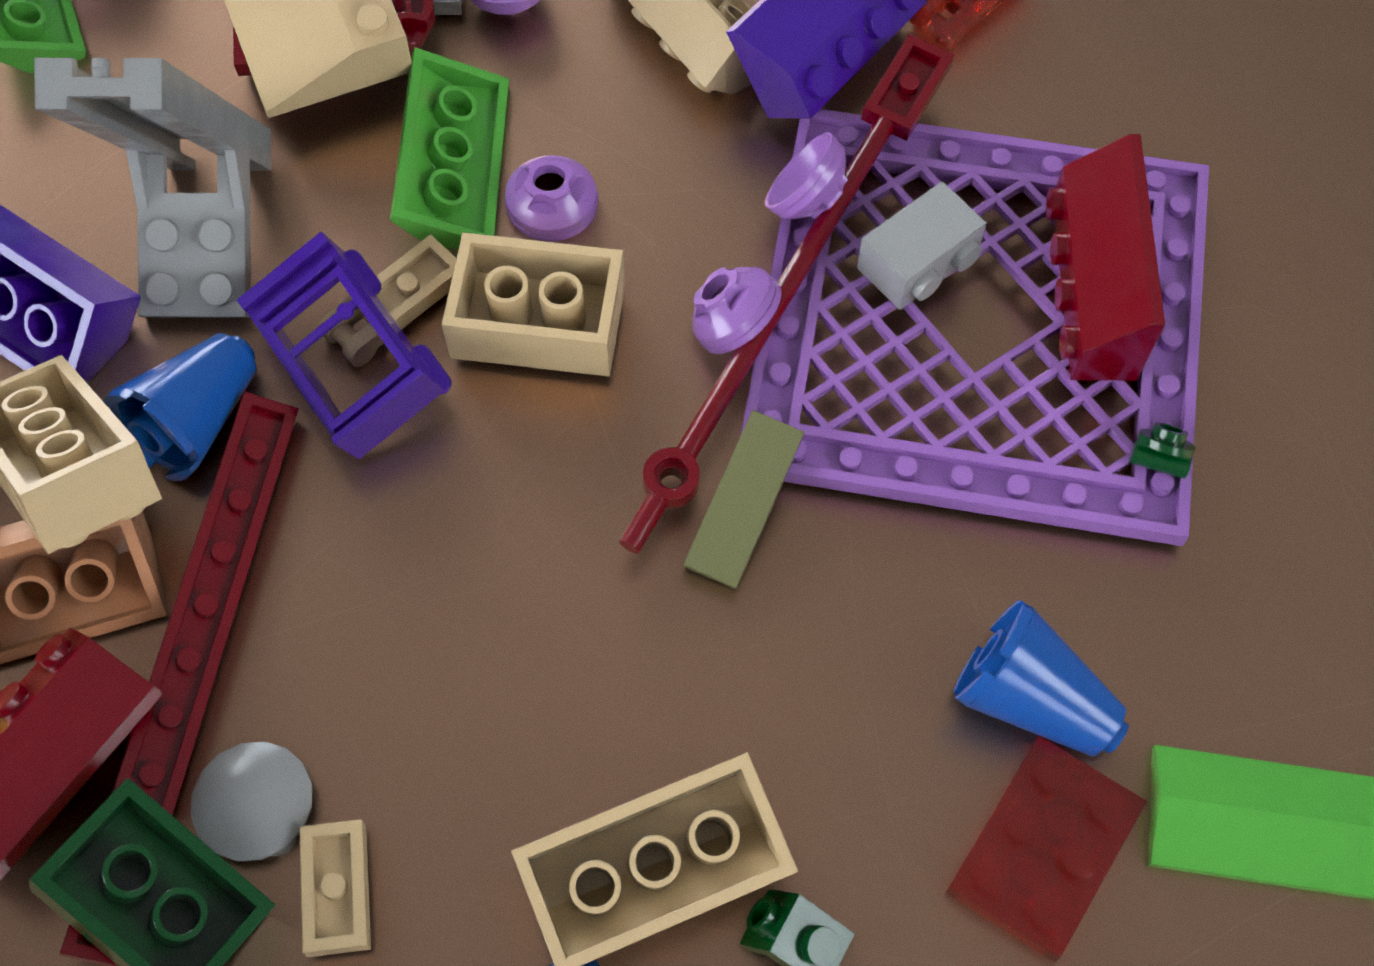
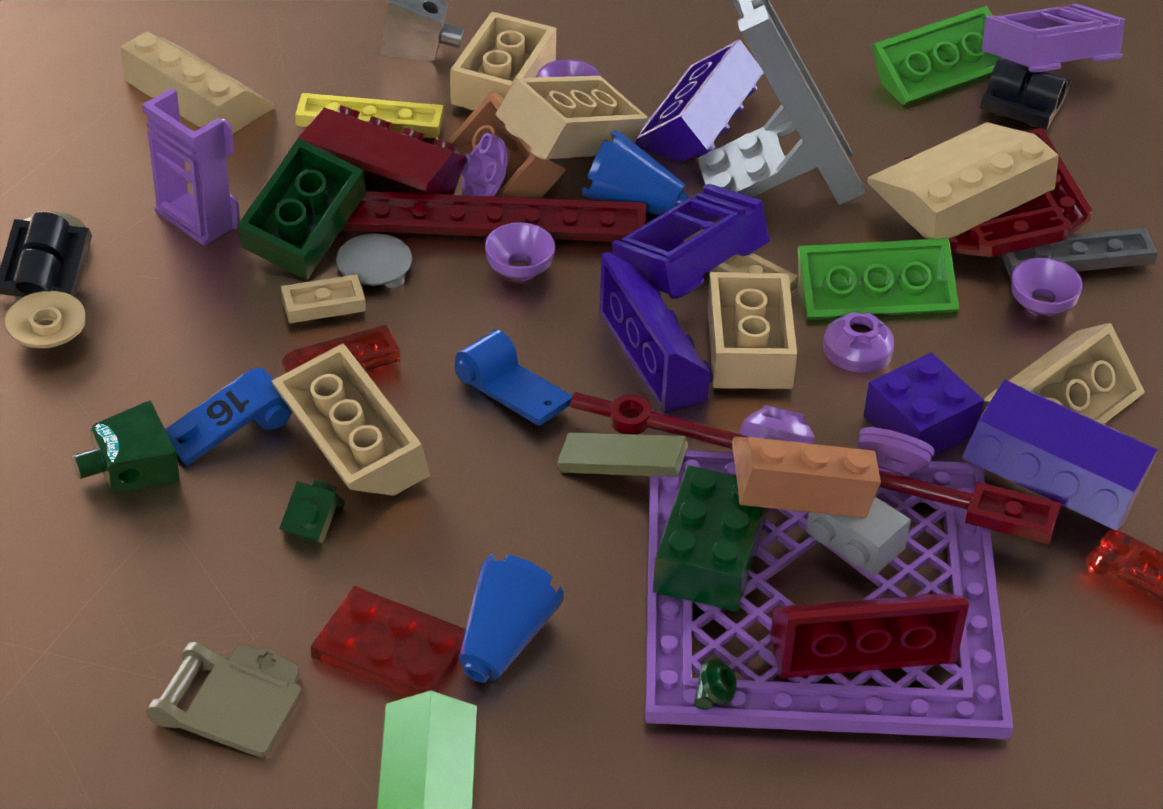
camera: 80 degrees right, 20 degrees down
none -> clear red plate [281,325,401,373]
none -> blue door [454,329,572,426]
none -> medium lavender dish [461,133,508,196]
none -> medium lavender piece [485,222,555,281]
none -> dark purple slope [599,252,713,413]
none -> dark green brick [653,465,768,612]
none -> nougat slope [732,437,881,518]
none -> dark purple brick [863,352,984,456]

